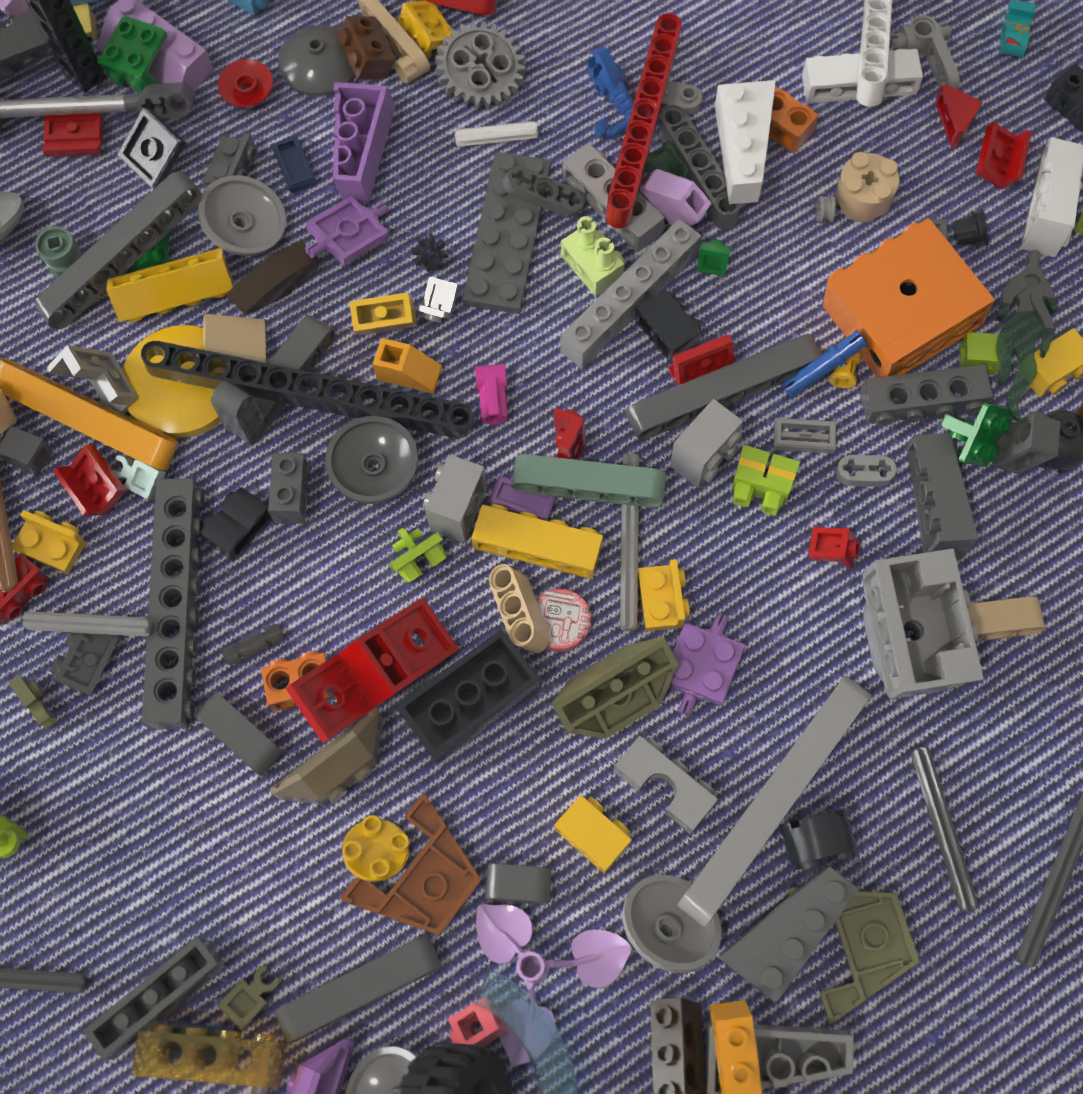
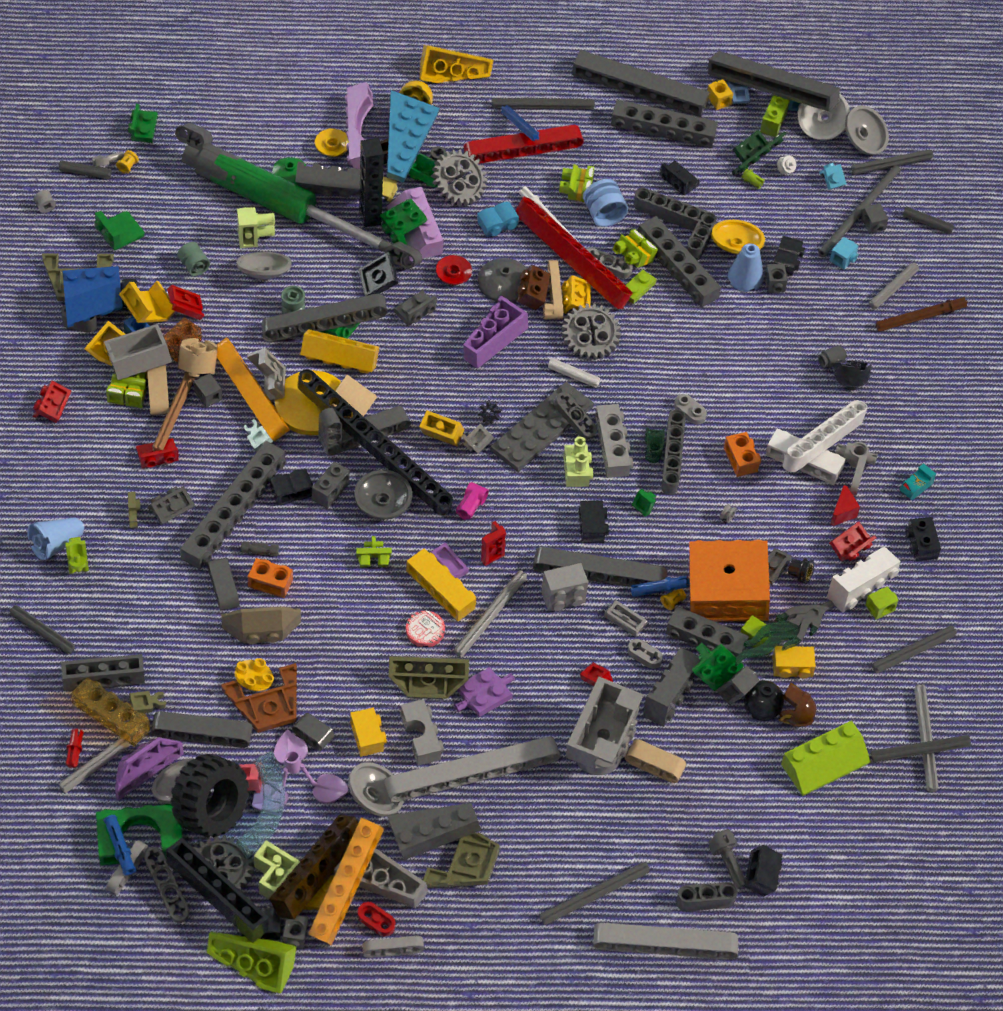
camera: 25 degrees right, 15 degrees down
yellow bracket [12,510,86,575] -> none
light grey axle [22,611,152,637] -> none
red plate [42,113,104,157] -> none
red bracket [54,445,126,516] -> none
light grey dish [198,175,286,256] -> none
dark brown slope [227,240,319,316] -> none
dark blue tile [271,135,317,194] -> none
red bracket [285,597,459,743] -> none
medium lavender plate [305,196,389,266] -> none
light orange slope [372,338,442,394] -> none
black brick [395,629,541,765] -> none
light grey brick [423,454,487,543] -> none
tan beam [489,564,550,653] -> none
sand green beam [511,454,666,508] -> none
light grey brick [560,219,701,369] -> none
blue animal [587,46,634,139] -> none
red beam [606,13,682,229] -> none
yellow bracket [638,559,690,632] -> none
lavender slope [640,169,711,226] -> none
red bracket [668,334,735,385] -> none
white wedge [715,80,776,204] -> none
lime hips [731,445,800,516] -> none
black brick [779,808,857,870] -> none
tan brick [835,152,899,222] -> none
dark grey axle [911,747,979,912] -> none

